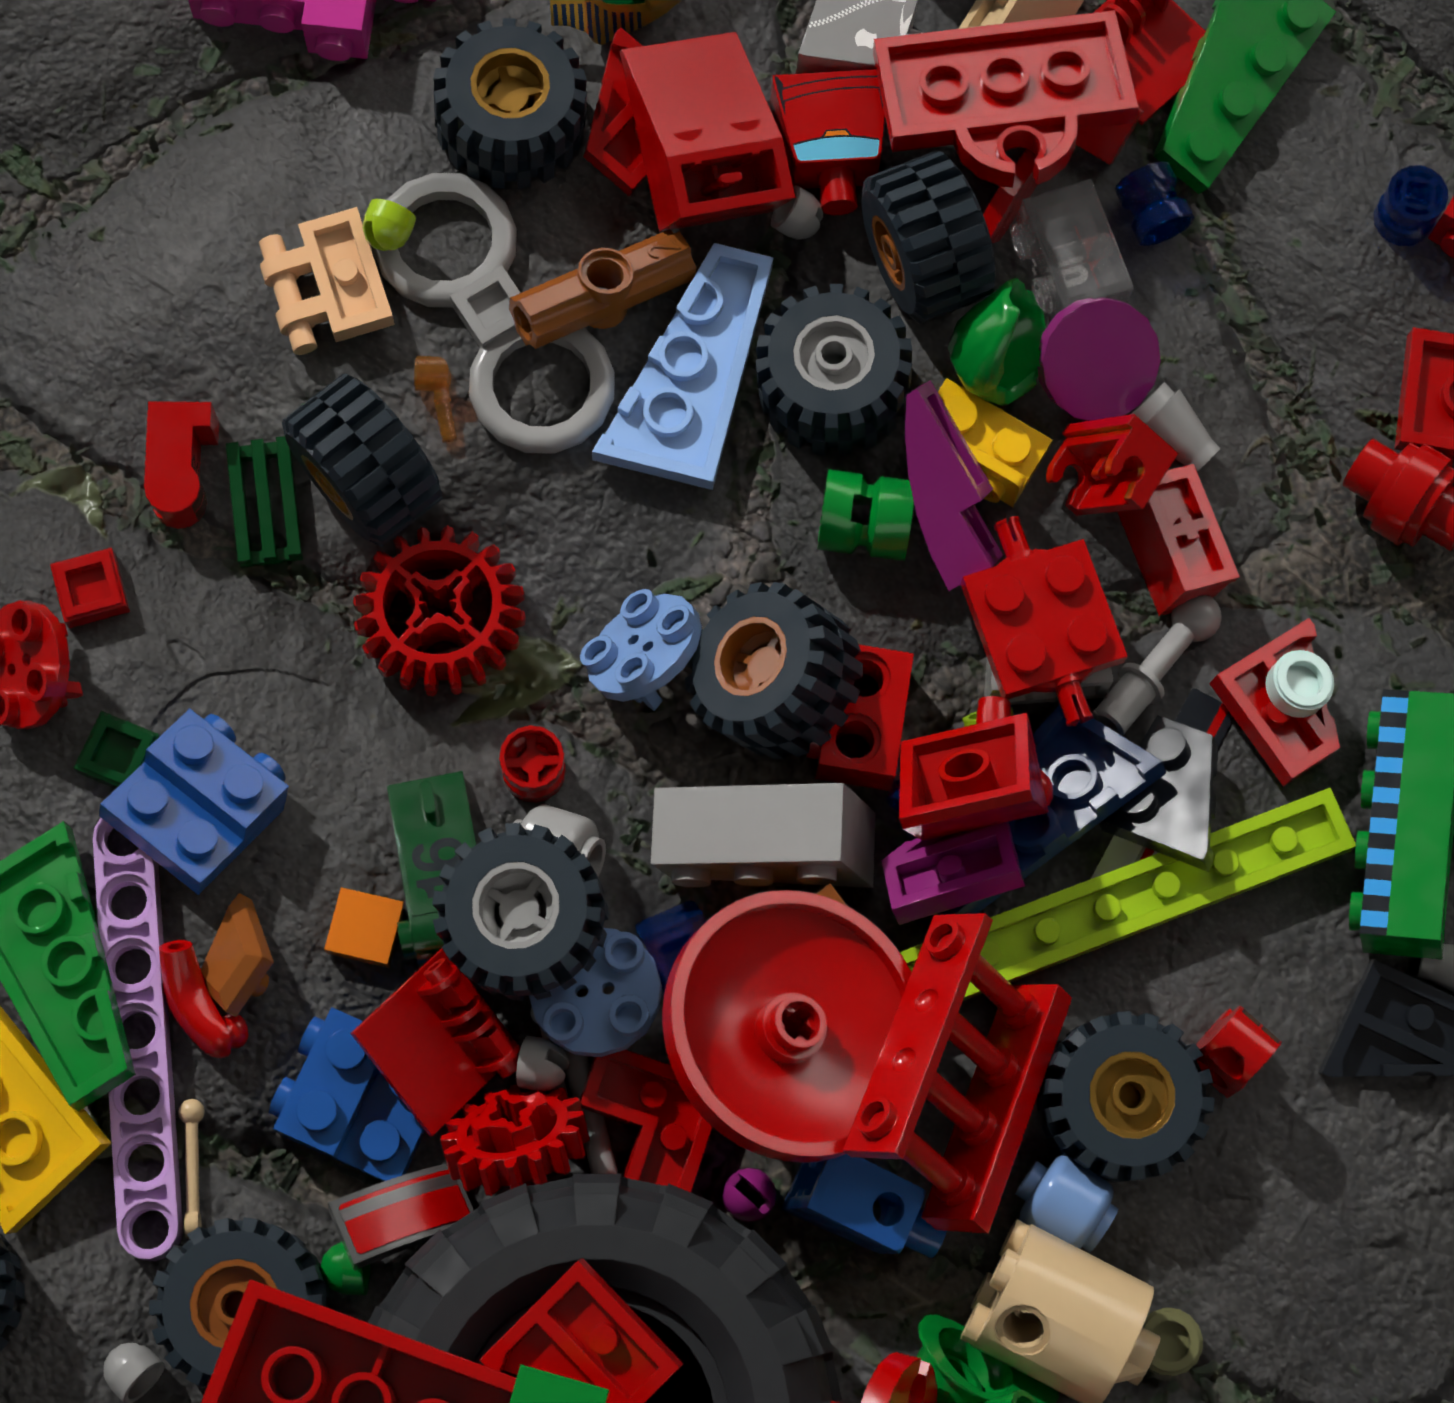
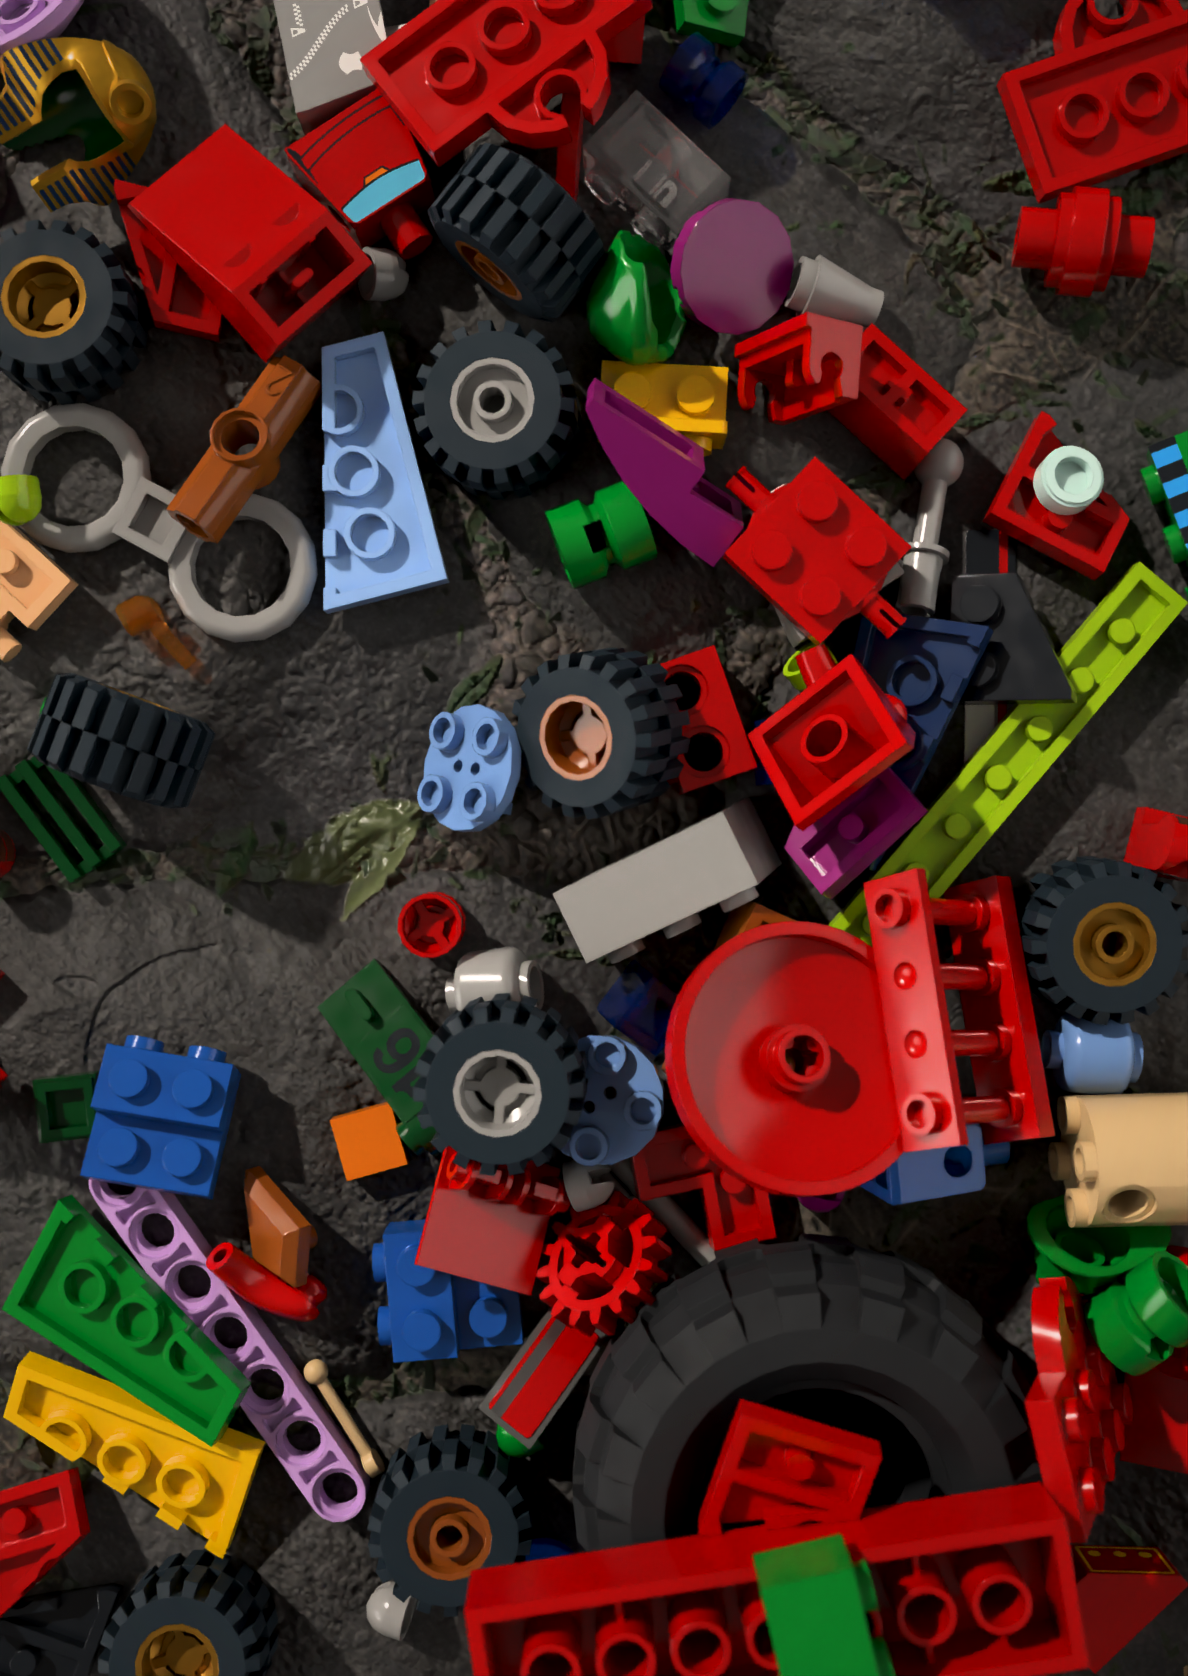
camera: 20 degrees left, 15 degrees up
red gear [353,525,526,697] -> none

